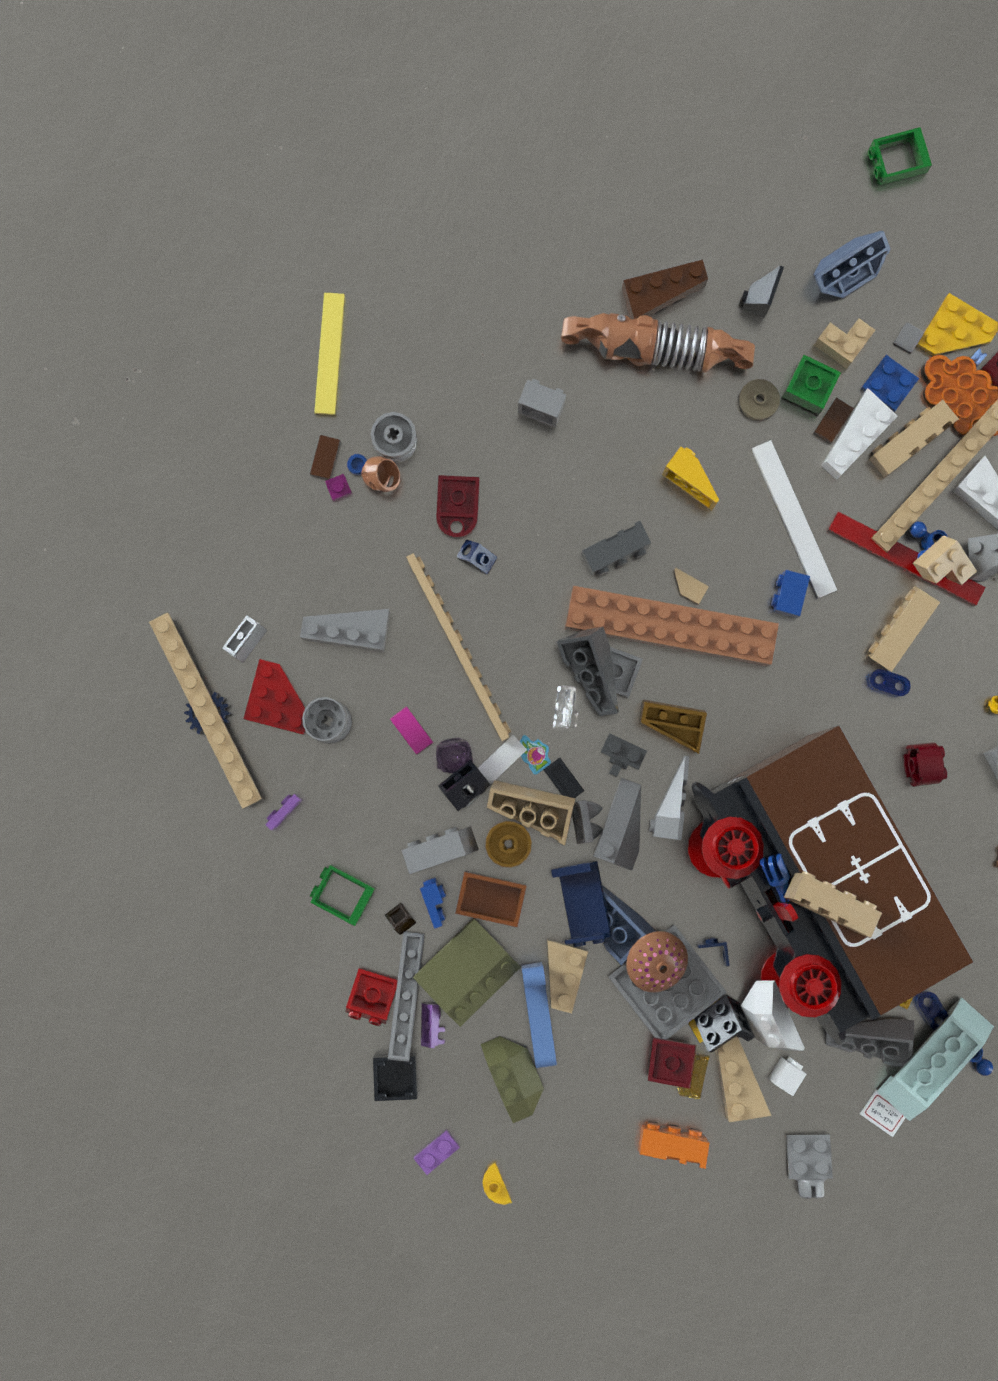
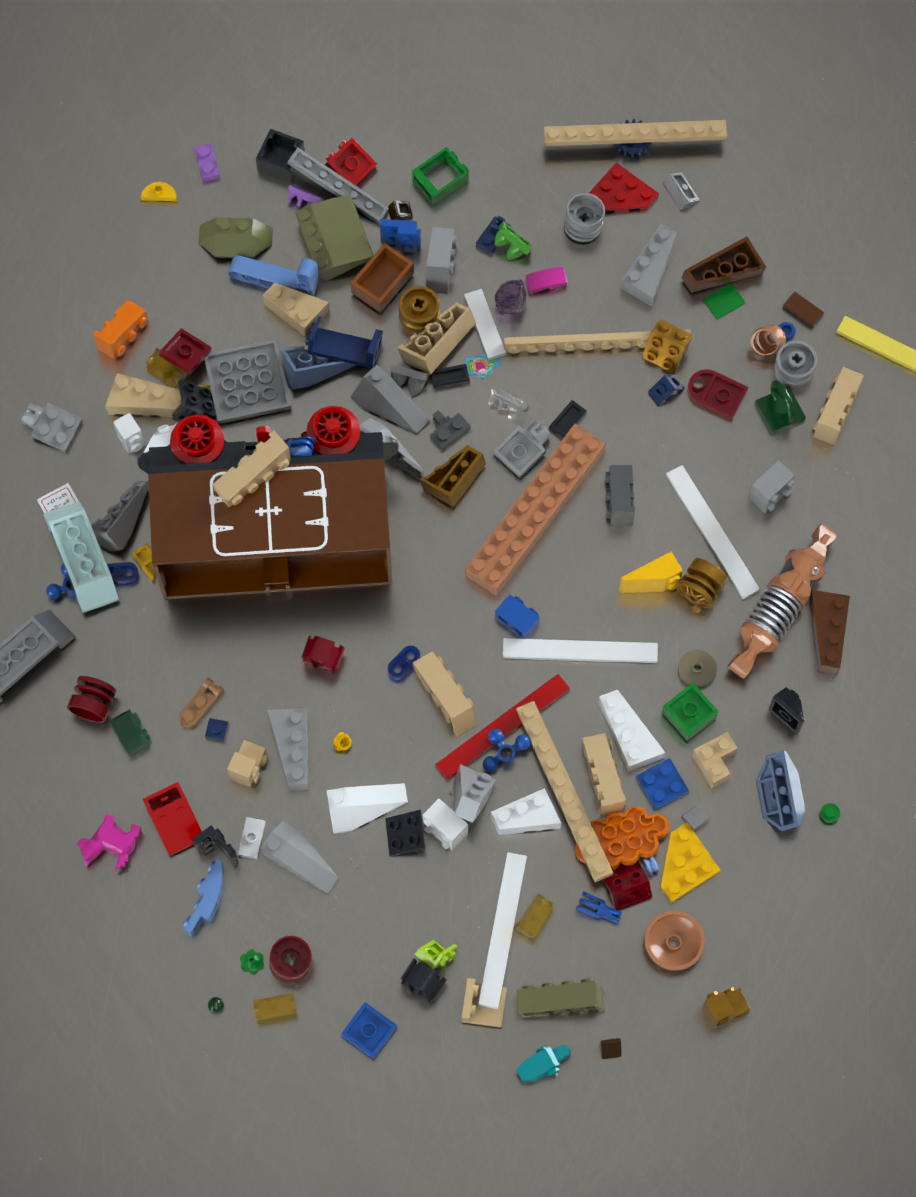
camera: 115 degrees right, 15 degrees down
medium lavender plate [265,794,302,830] -> none
magenta plate [325,474,352,501] -> none
black brick [438,760,491,811] -> none
dark grey wedge [557,627,619,716] -> none
nougat dish [626,931,688,992] -> none
tan tile [674,568,709,605] -> none
dark blue bracket [696,938,730,967] -> none
reddish brown tile [814,397,854,444] -> none
green window [868,127,932,185] -> none
tan brick [913,536,977,585] -> none
none -> dark blue plate [476,216,511,254]
none -> bright green tile [495,221,531,260]
none -> black tile [549,400,587,439]
none -> pearl gold bracket [642,319,693,373]
none -> white tile [666,465,760,600]
none -> pearl gold wheel [677,558,728,608]
none -> reddish brown wedge [681,236,766,293]
none -> green sticker [703,283,746,319]
none -> dark green tile [755,380,806,434]
none -> tan wedge [812,367,864,445]
none -> green plate [820,803,840,823]

